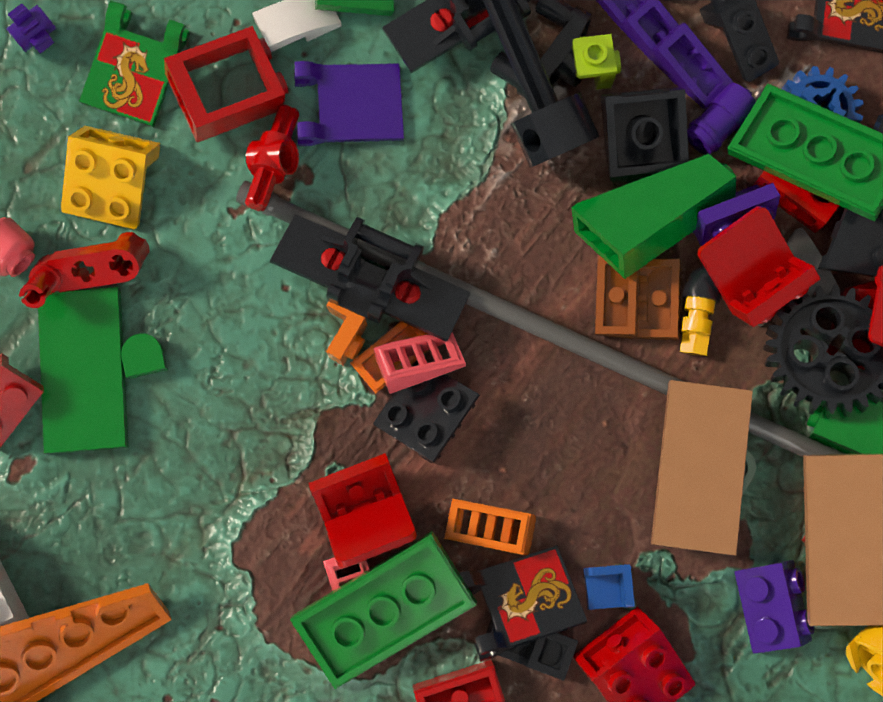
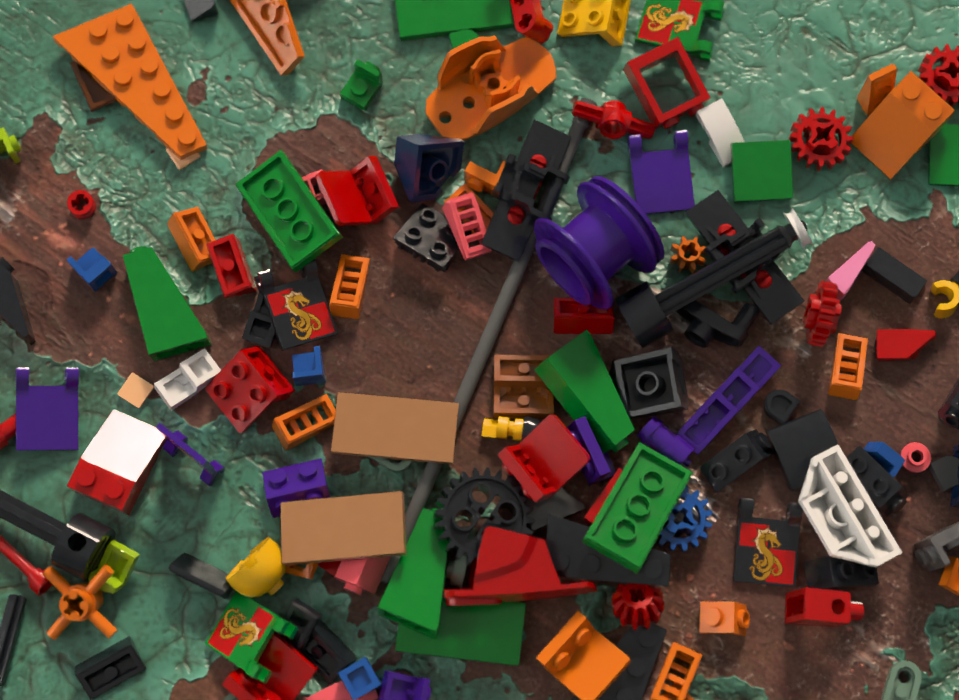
camera: 90 degrees right, 5 degrees down
lime bracket [572,34,621,90] -> none
none -> orange slope [272,394,336,451]
none -> green bracket [340,60,383,111]
none -> dark blue slope [394,134,464,202]
none -> orange piece [426,35,556,141]
none -> dark purple wheel [534,176,665,310]
none -> red slope [553,298,614,334]
none -> orange gear [670,236,706,274]

